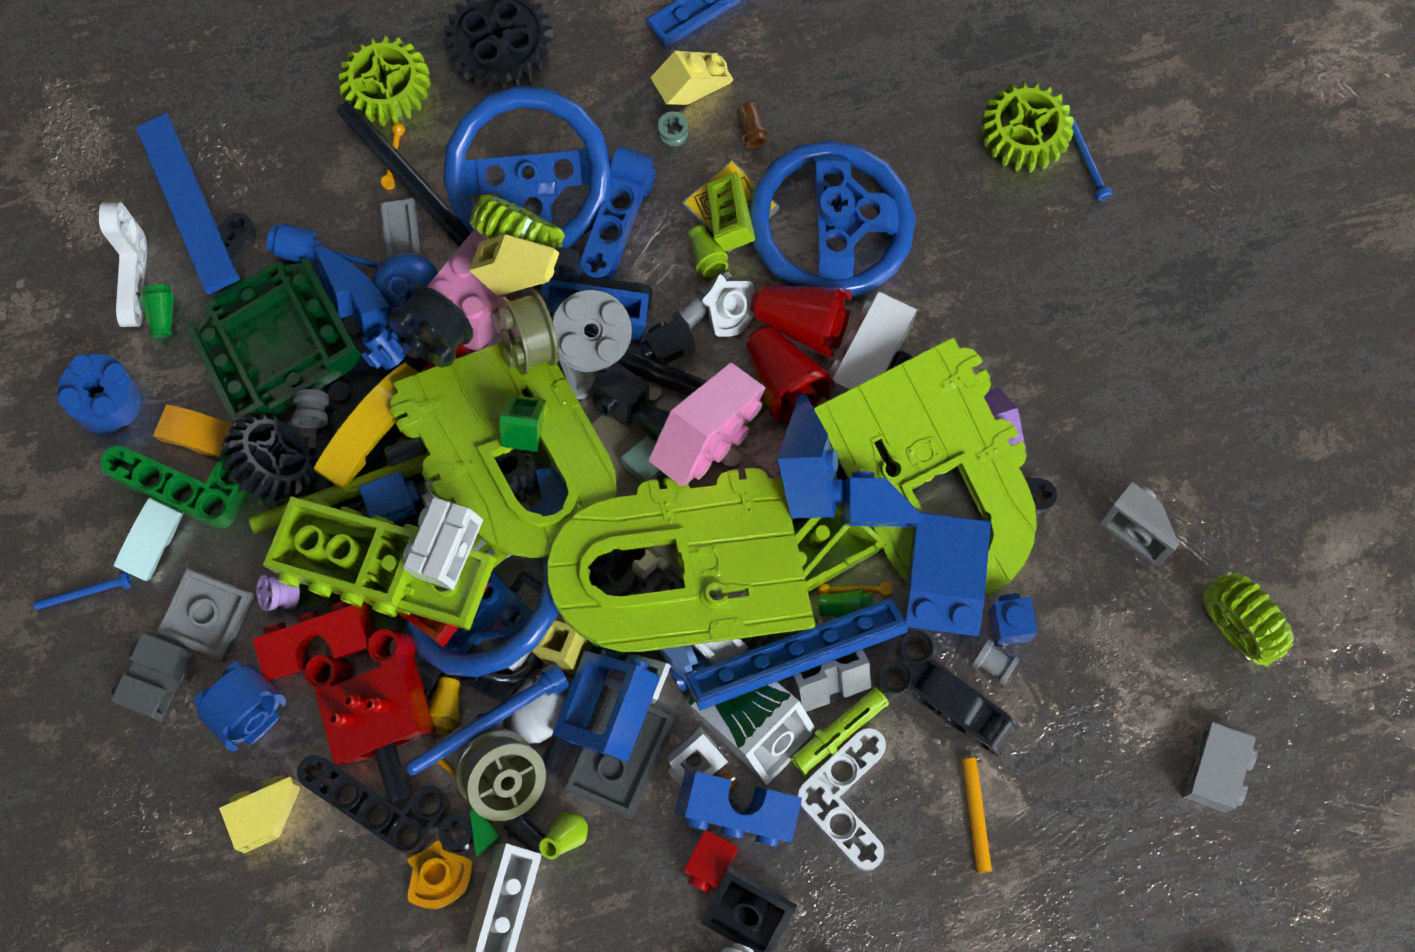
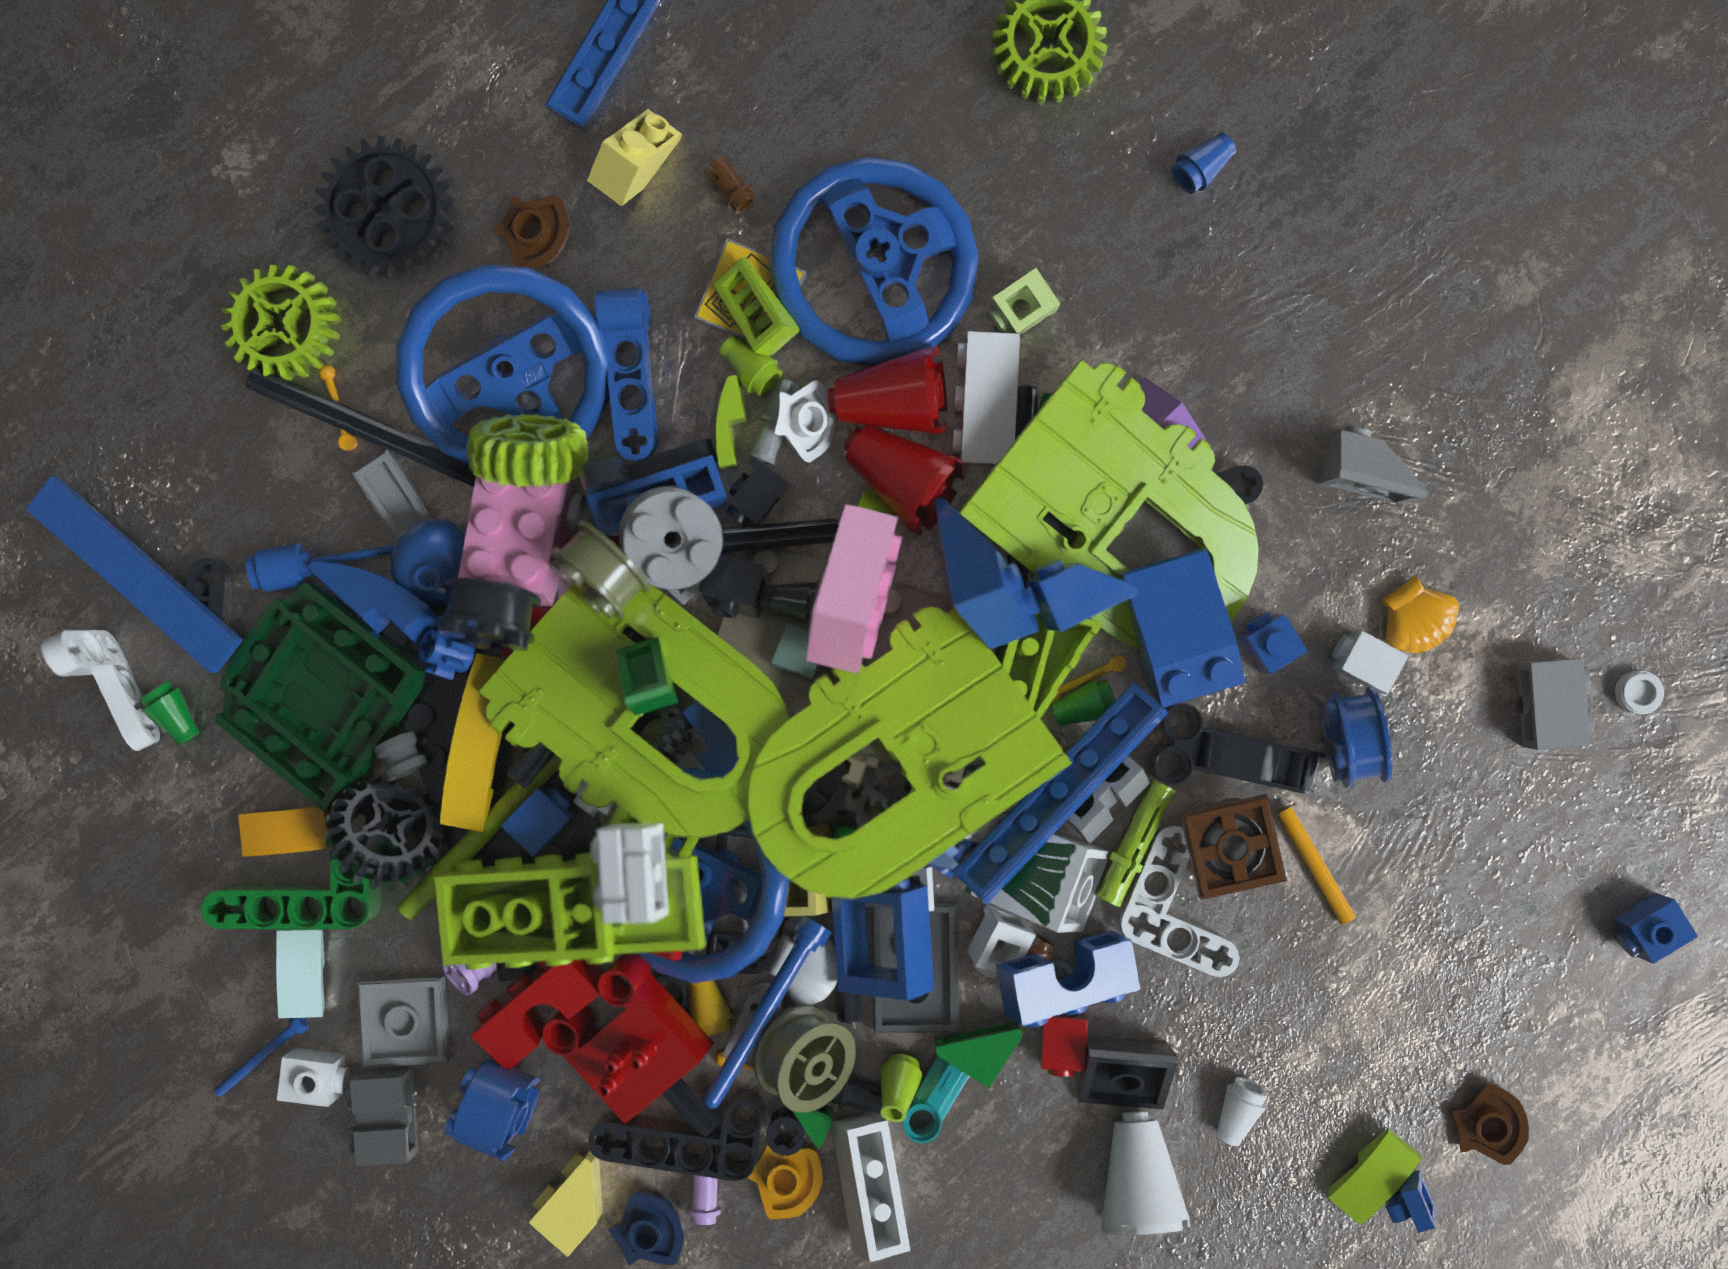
camera: 20 degrees left, 15 degrees up
blue brick [58,354,142,435] -> none
light yellow slope [469,234,559,296] -> none
sand green bush [658,111,689,147] -> none
light grey bush [972,638,1021,686] -> none
blue piece [1071,118,1113,201] -> none
lime gear [1203,571,1294,666] -> none
none -> white brick [277,1048,350,1107]
none -> reddish brown animal [494,196,570,270]
none -> dark blue animal [609,1190,685,1265]
none -> lavender pin [687,1175,721,1225]
none -> lime slope [716,375,748,470]
none -> teal piece [902,1056,970,1143]
none -> green slope [934,1020,1022,1088]
none -> yellowish green brick [989,268,1061,335]
none -> blue cone [1171,132,1236,194]
none -> reddish brown piece [1180,794,1287,900]
none -> blue wheel [1320,687,1393,788]
none -> white brick [1332,631,1409,694]
none -> light orange animal [1380,576,1459,654]
none -> white tile [1615,671,1664,714]

